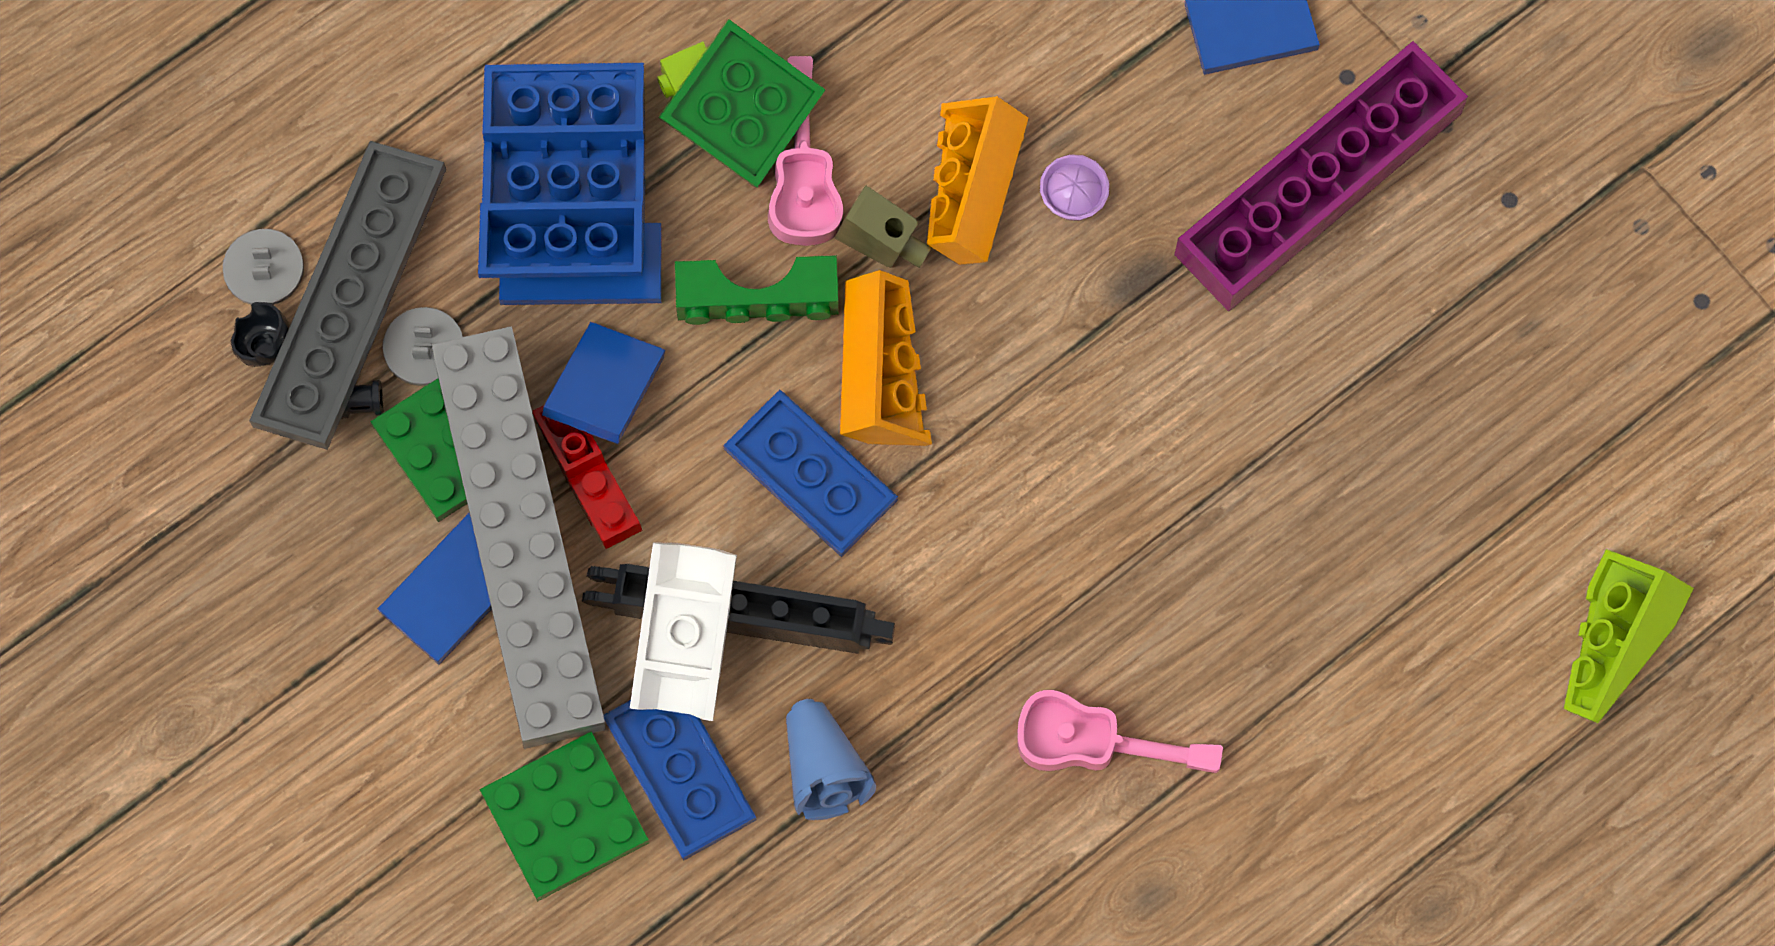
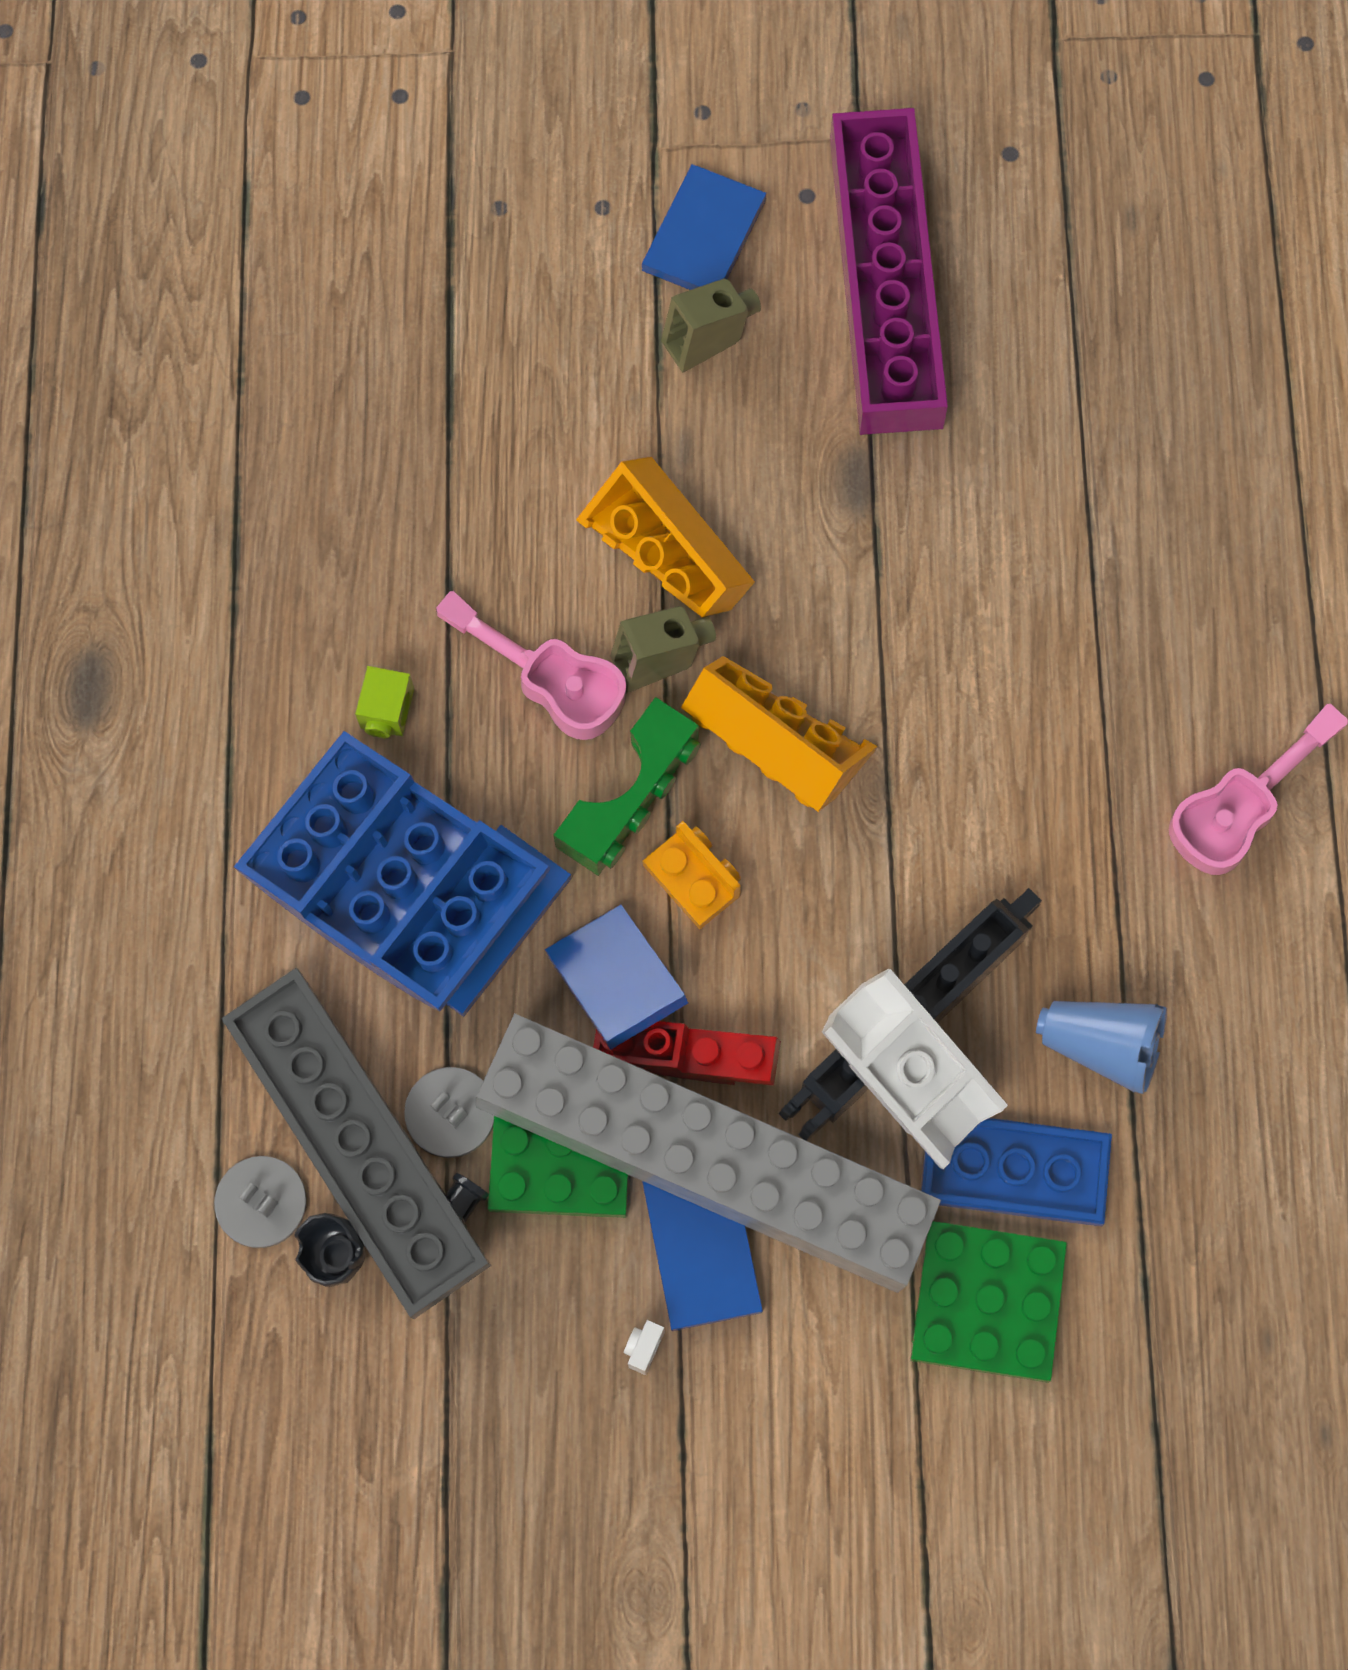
camera: 50 degrees left, 0 degrees up
green plate [658,19,825,188] -> none
blue tile [723,390,898,557] -> none
lavender hat [1040,155,1109,221] -> none
none -> white plate [624,1320,665,1375]
none -> light orange bracket [642,821,741,930]
none -> olive torso [661,279,761,373]

